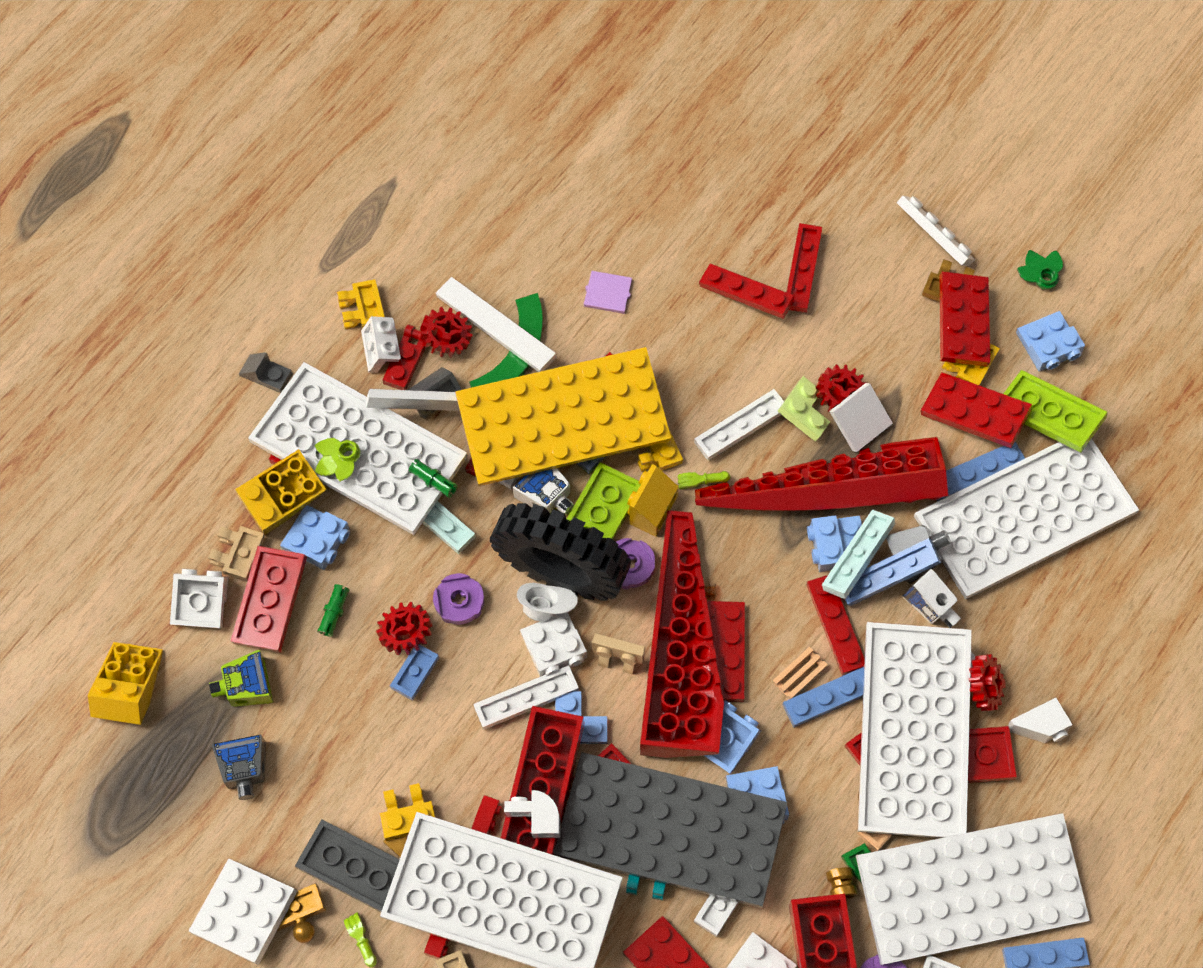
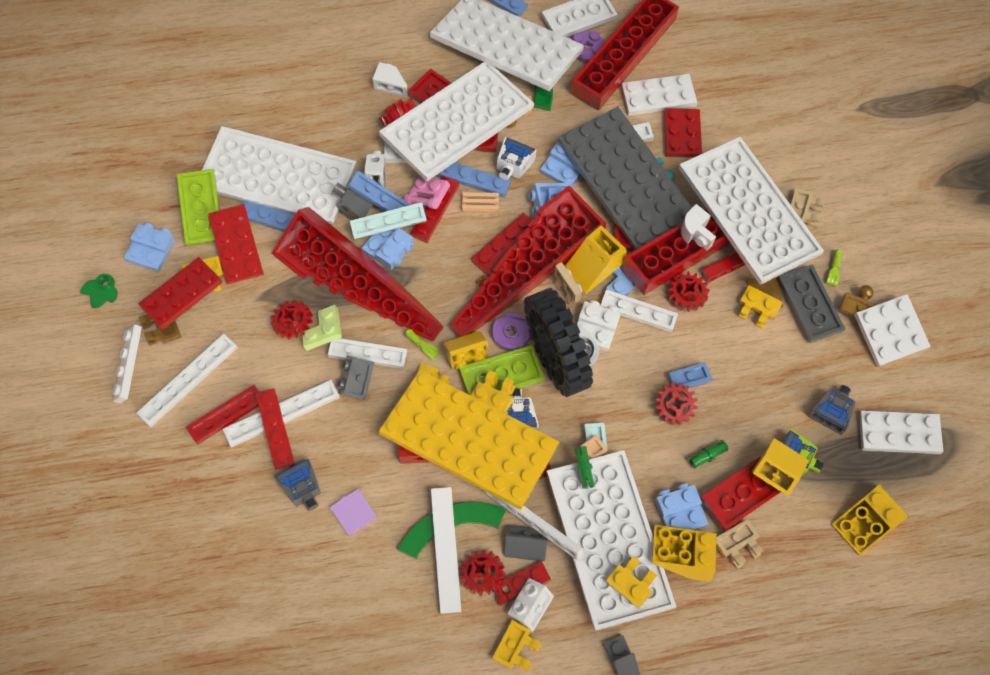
camera: 140 degrees left, 0 degrees up
white plate [170,569,228,628] -> none
lime plate [315,438,361,481] -> none
medium lavender plate [433,573,484,624] -> none
pearl gold wheel [826,867,858,899] -> none
white tile [829,383,893,452] -> none
none -> white tile [136,333,238,428]
none -> white tile [223,380,340,448]
none -> torso [274,458,321,511]
none -> bracket [337,355,374,400]
none -> bright pink plate [404,177,450,209]
none -> yellow plate [470,370,516,414]
none -> torso [497,137,537,180]
none -> yellow slope [565,226,627,294]
none -> light nougat tile [580,435,608,459]
none -> yellow plate [606,556,657,609]
none -> red gear [668,271,710,312]
none -> yellow slope [752,438,809,496]
none -> white plate [859,411,943,454]

